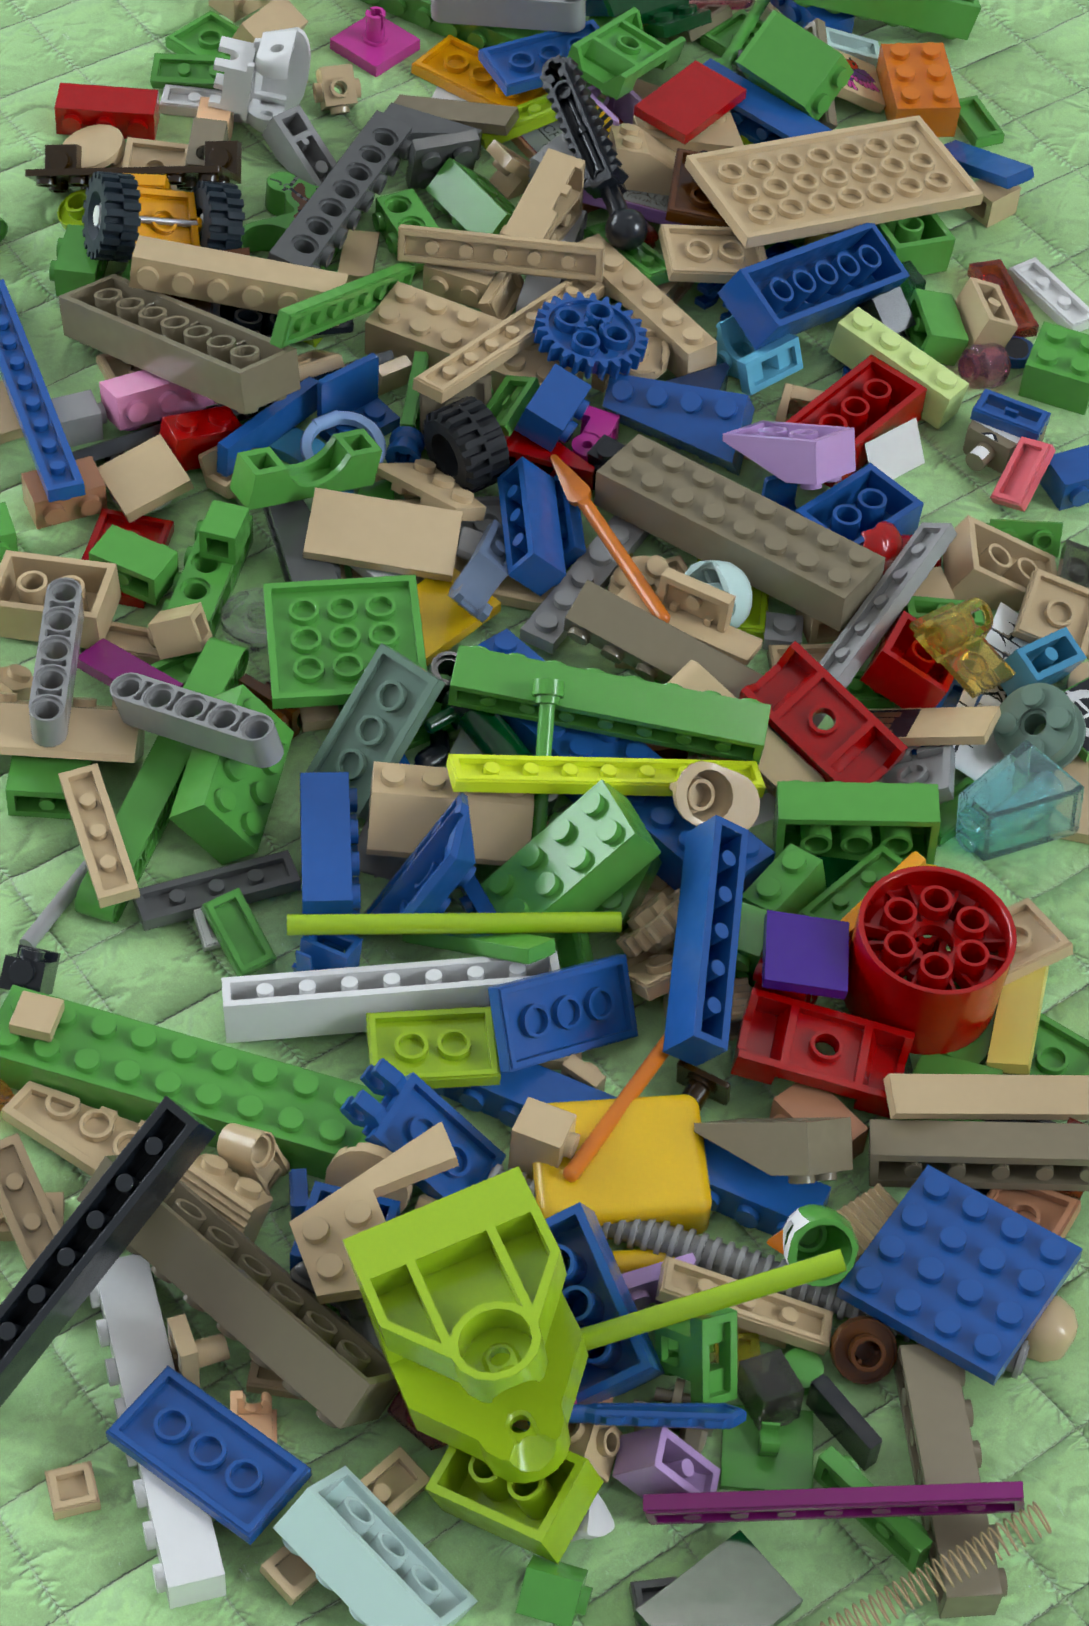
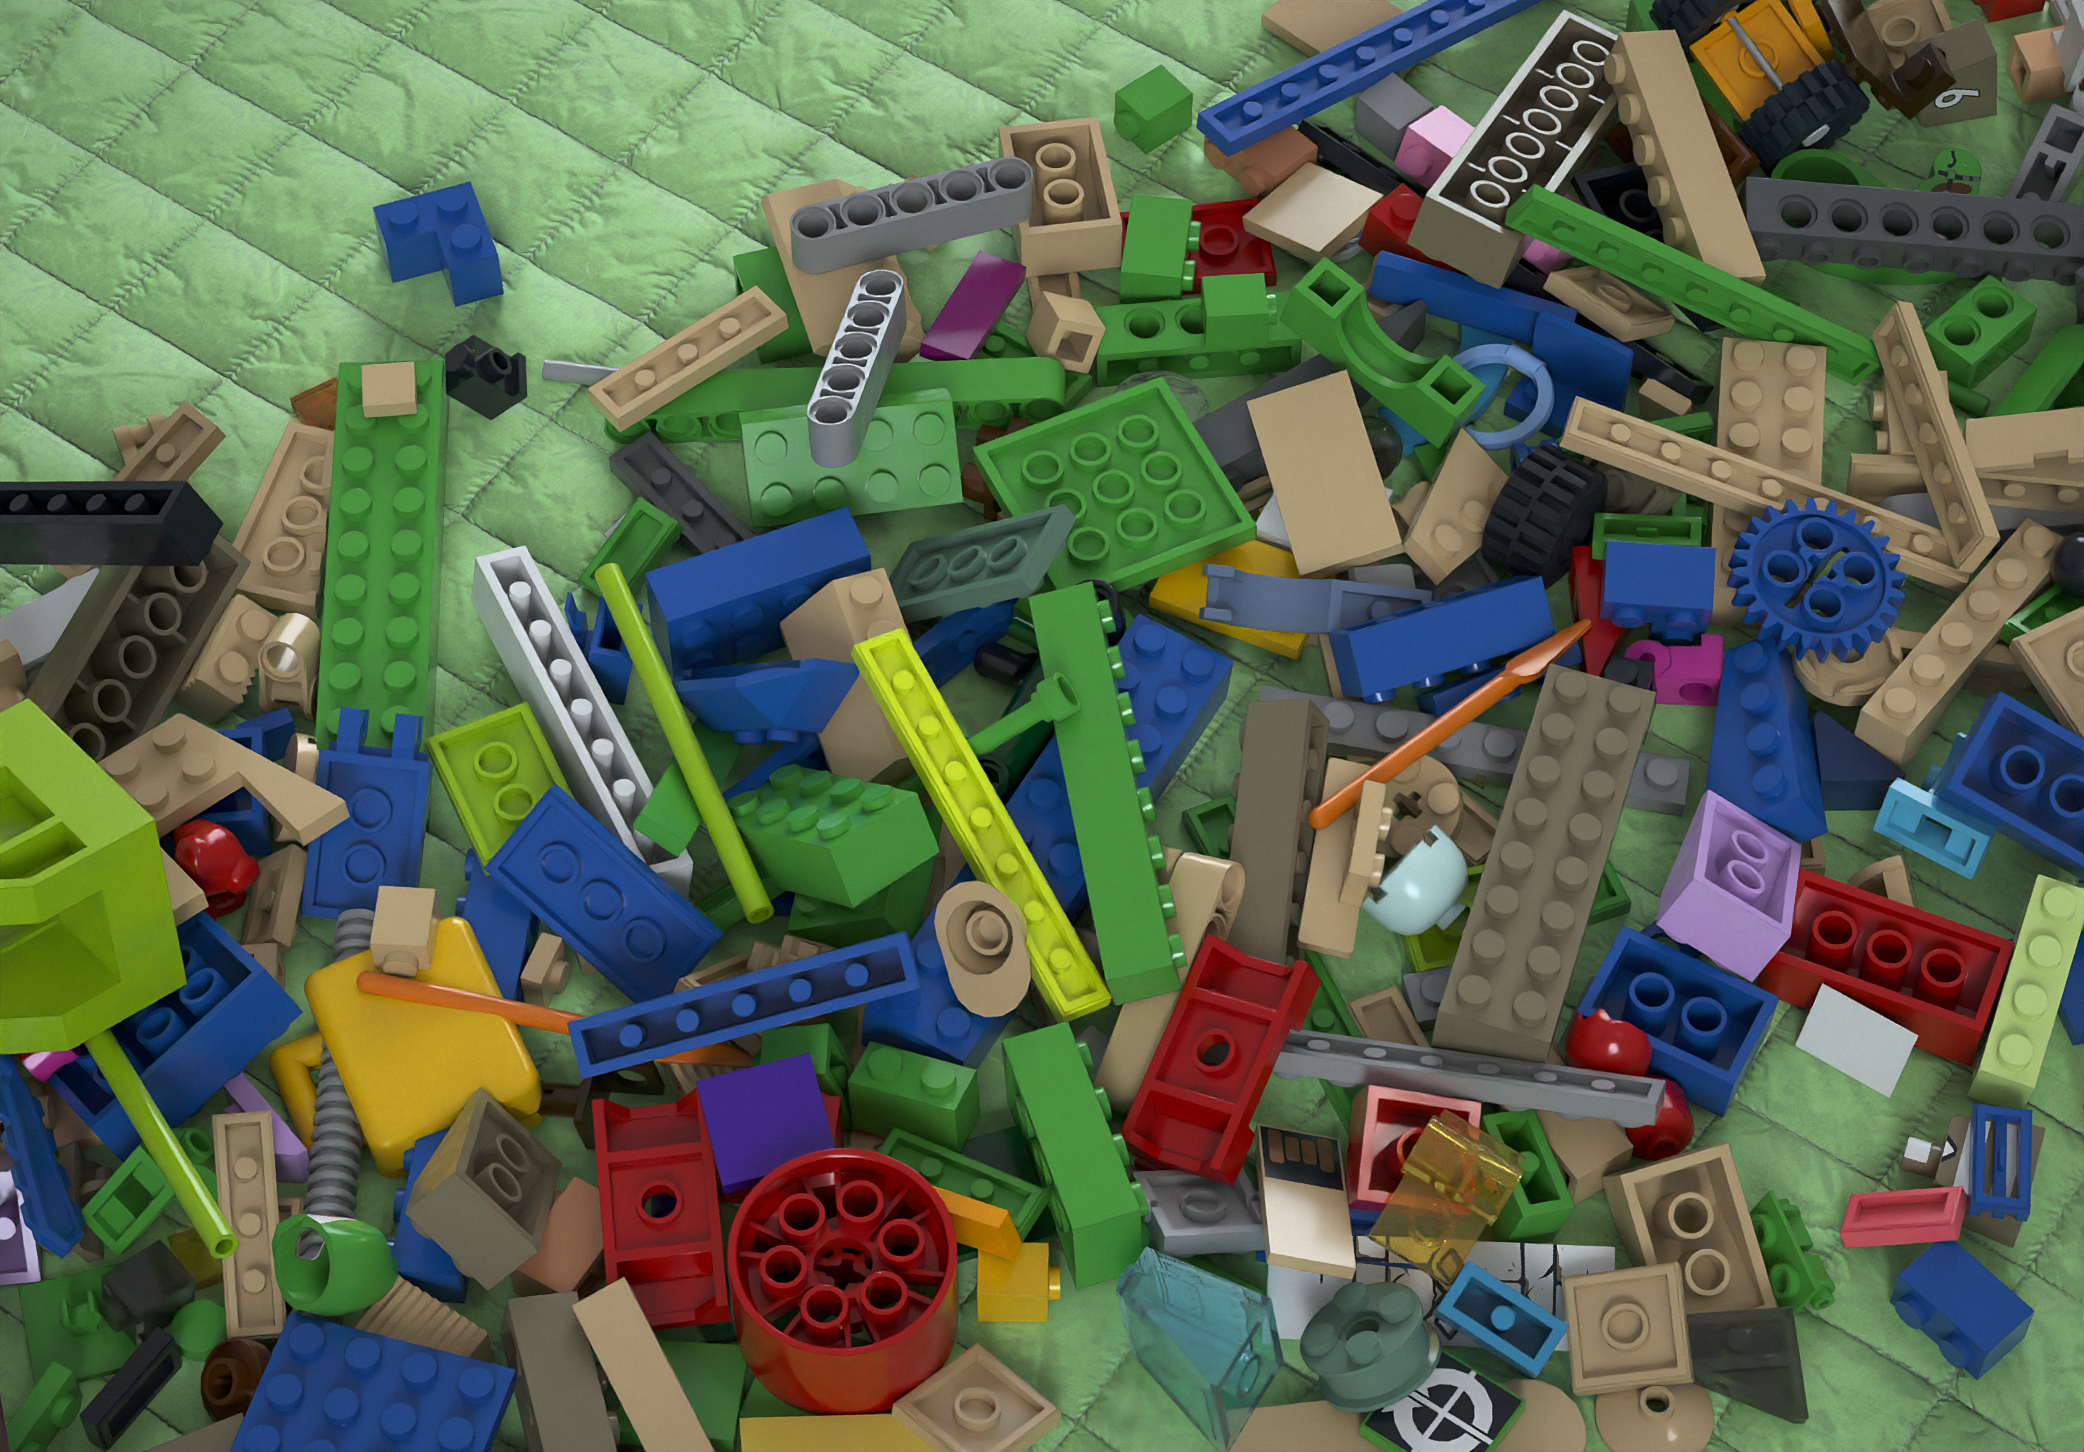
camera: 75 degrees right, 5 degrees up
tan tile [338,229,380,283] -> none

